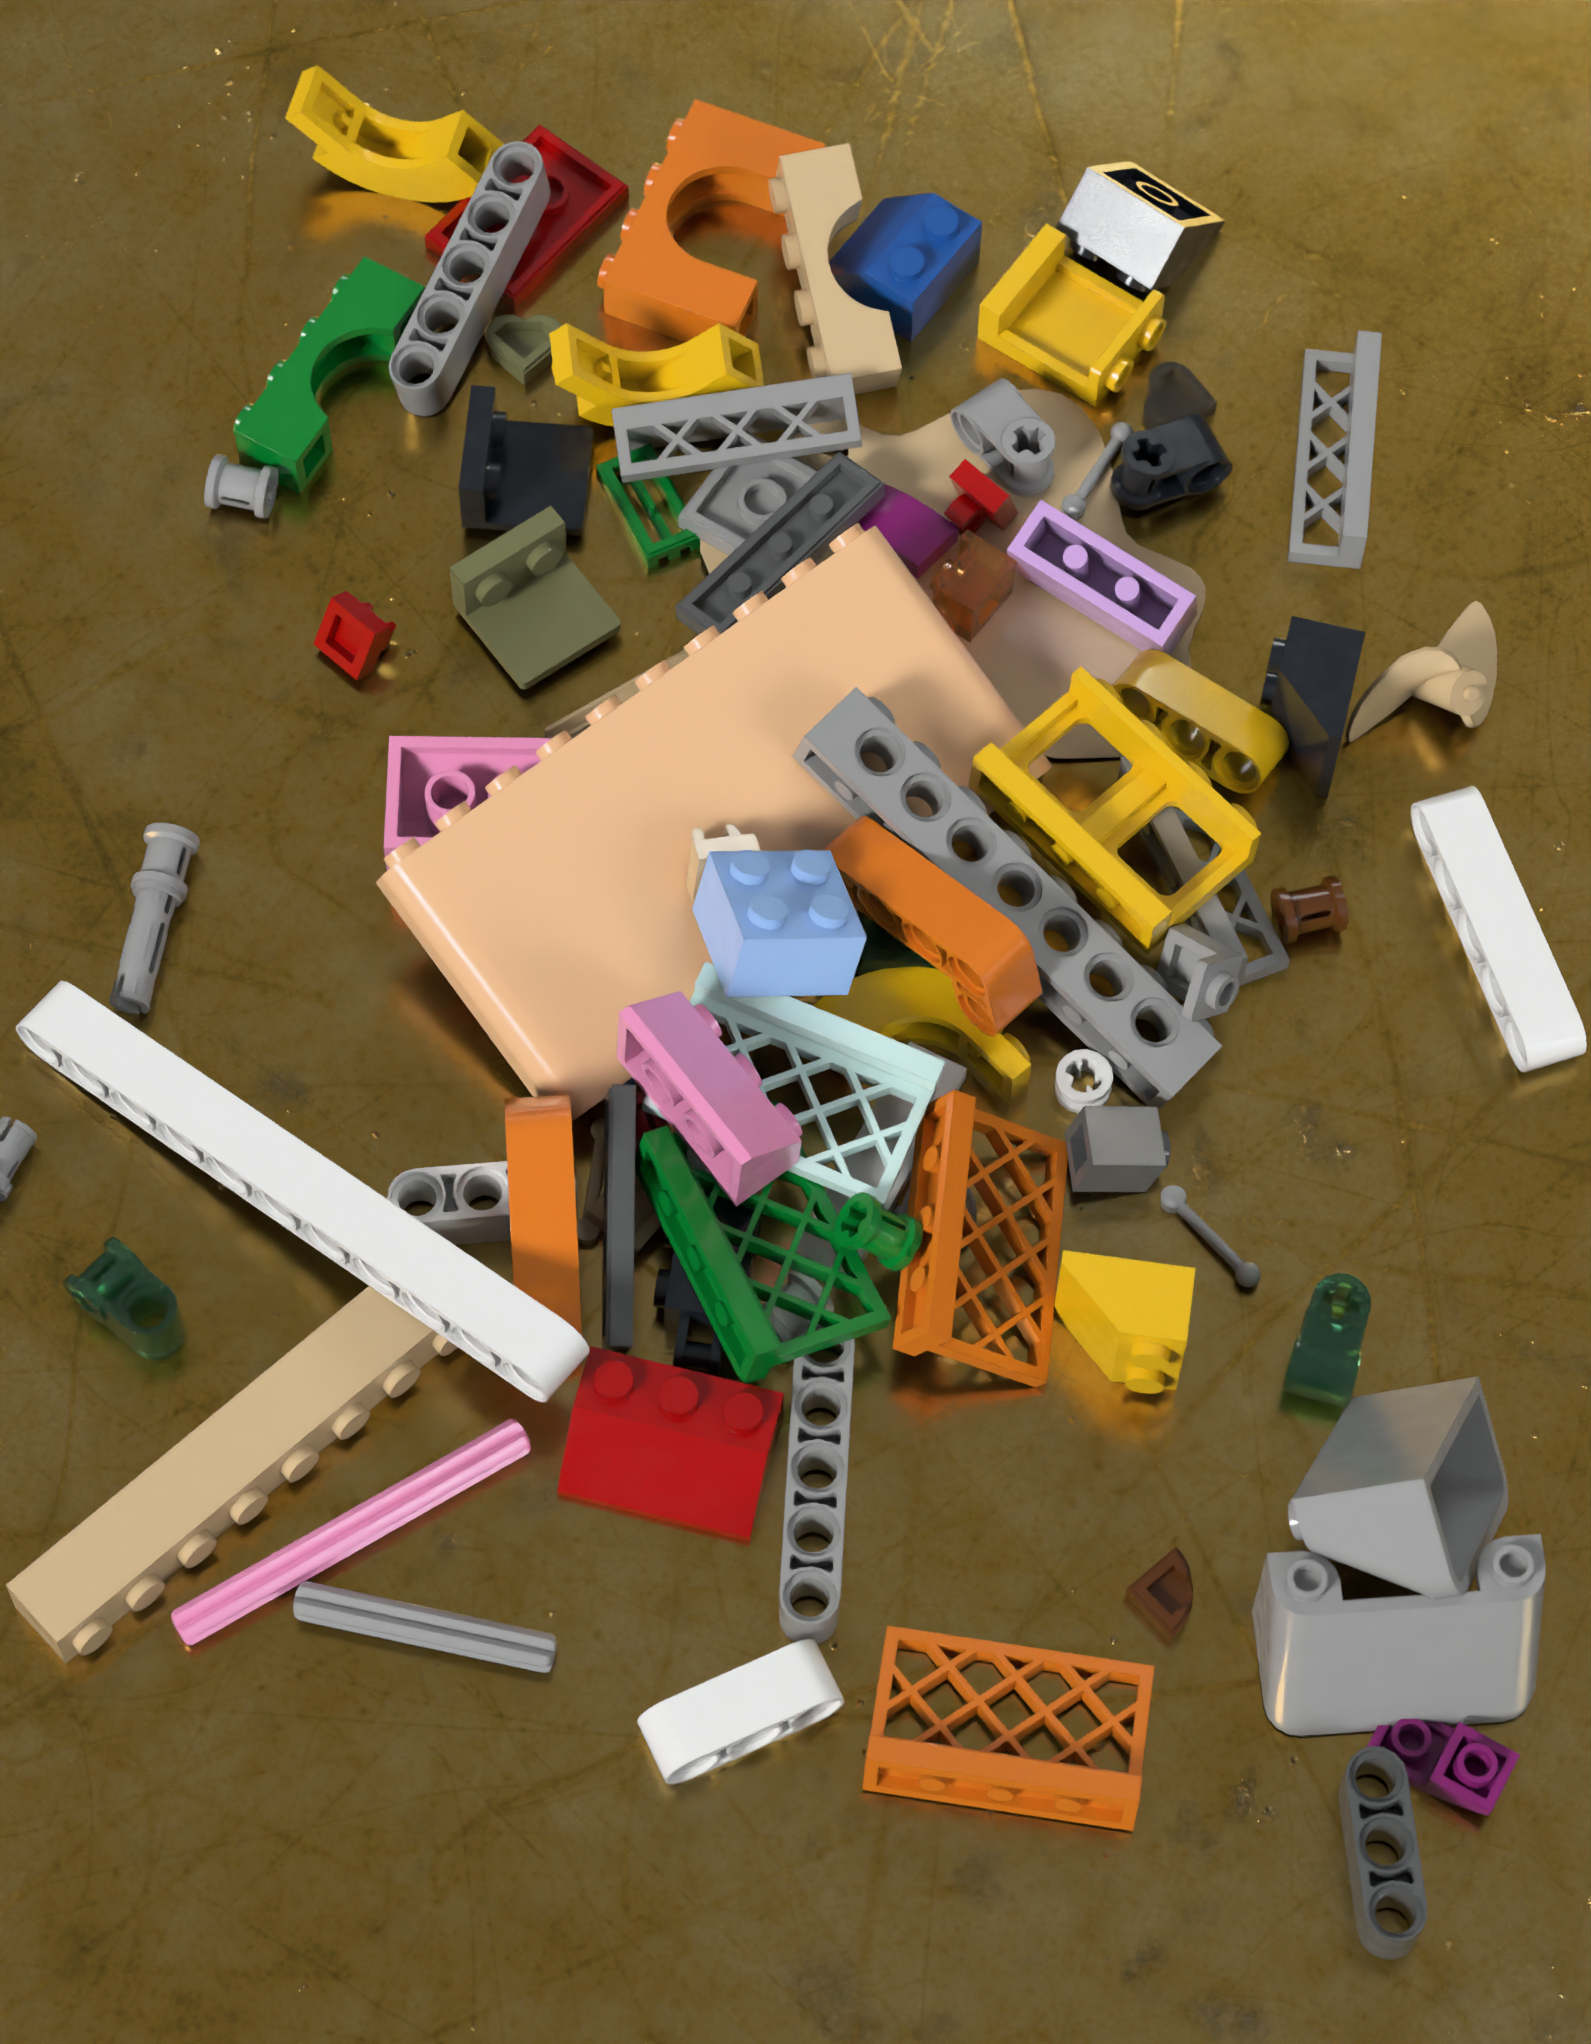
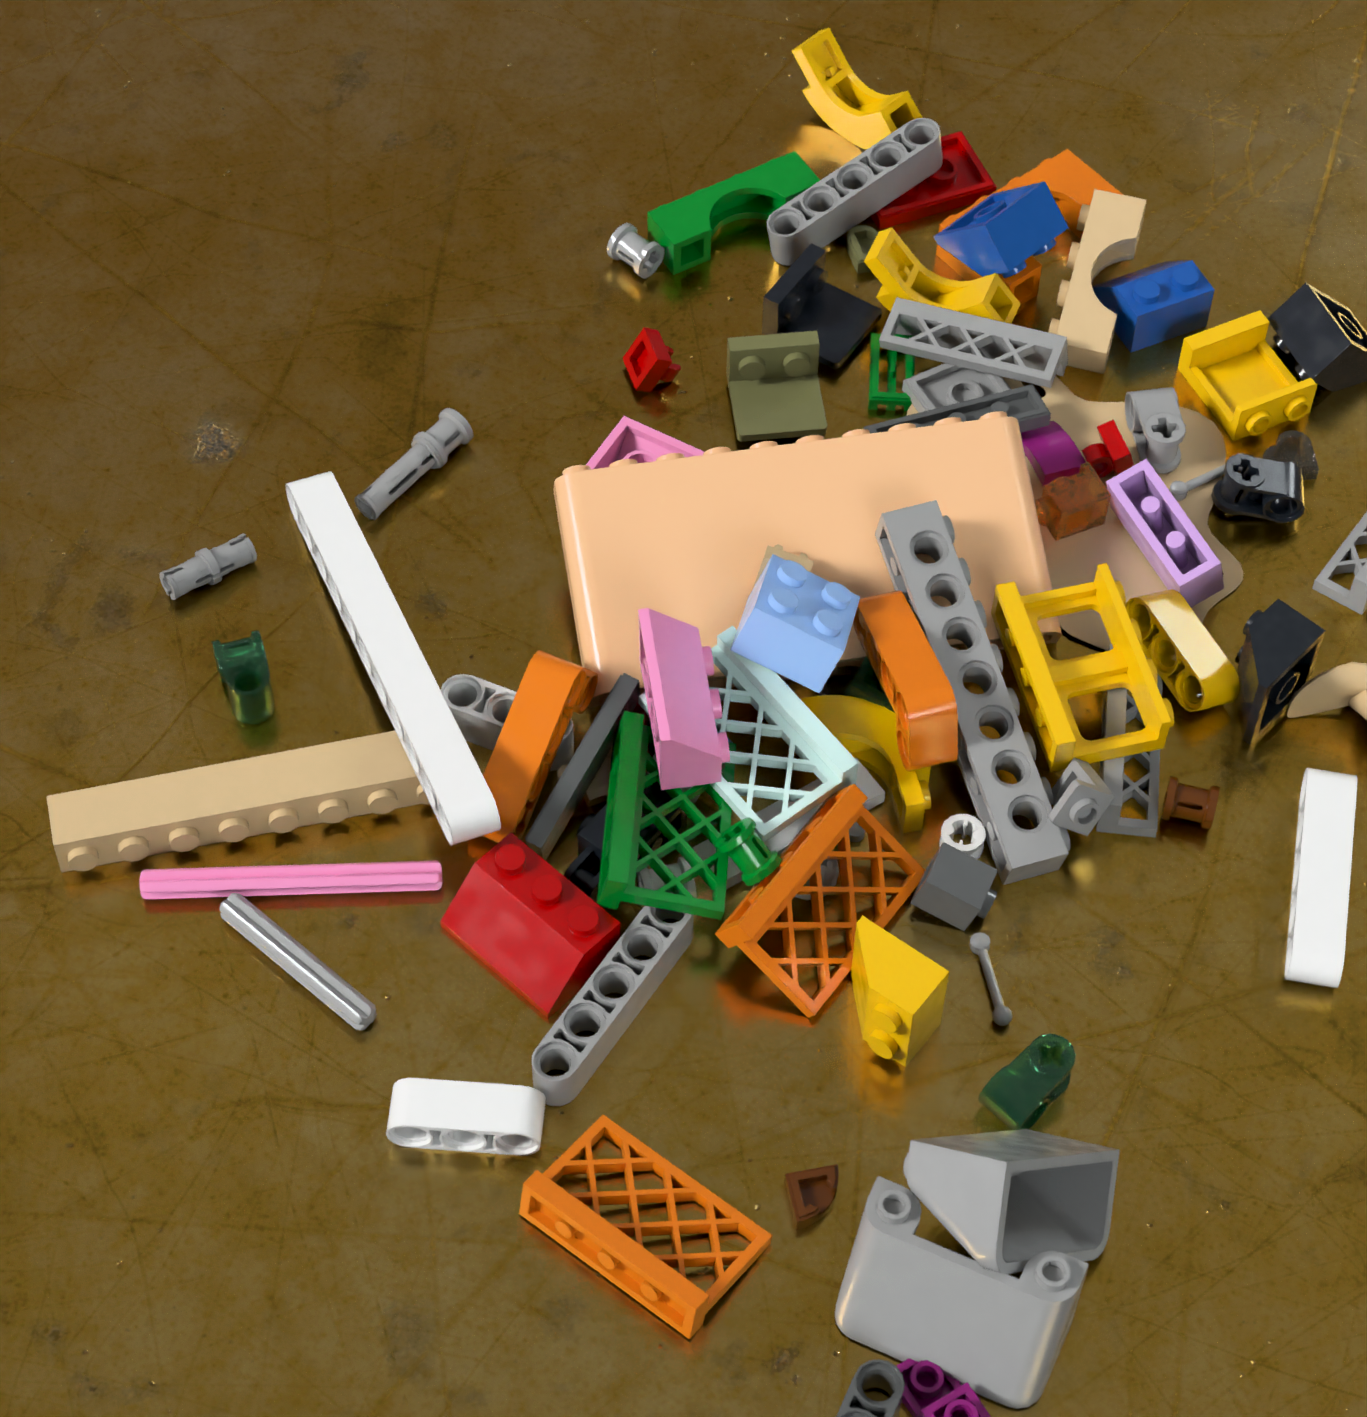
camera: 30 degrees right, 10 degrees down
none -> blue slope [934,181,1069,278]

